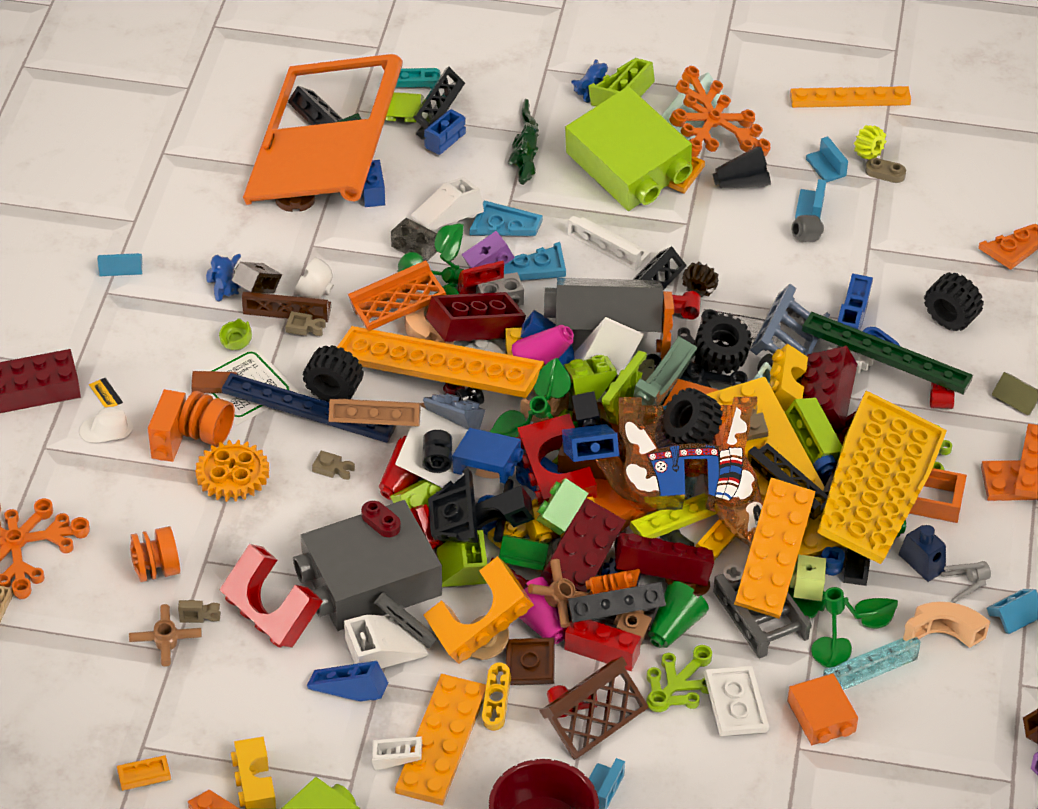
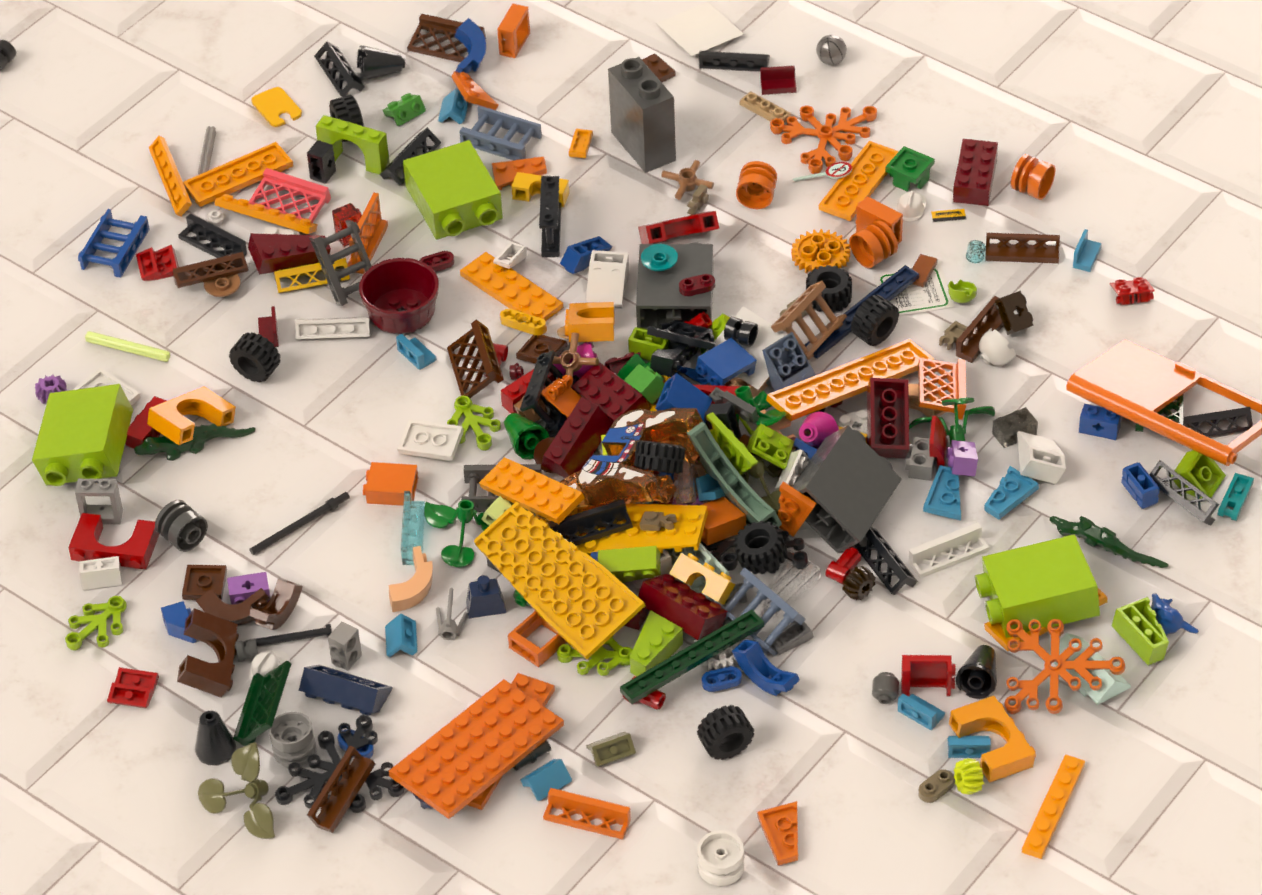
camera: 120 degrees right, 0 degrees up
blue animal [206,254,241,302] -> none
dark grey pin [374,591,438,649] -> none
none -> black bar [249,492,350,555]
none -> dark red plate [509,363,524,380]
none -> black fence [539,176,561,258]
none -> dark grey brick [608,57,676,173]
none -> lime wedge [630,610,683,676]
none -> teal dish [641,244,678,271]
none -> dark grey hinge [709,387,759,424]
none -> light aqua piece [793,162,852,182]
none -> black tyre [806,265,852,313]
none -> light orange plate [819,141,899,222]
none -> green panel [885,146,935,191]
none -> red panel [901,655,956,696]
none -> light orange arch [949,696,1036,782]
none -> clear light blue wheel [966,240,986,263]
none -> reddish brown fence [985,233,1060,264]
none -> orange wheel [1011,154,1056,200]
none -> red hinge [1110,277,1155,305]

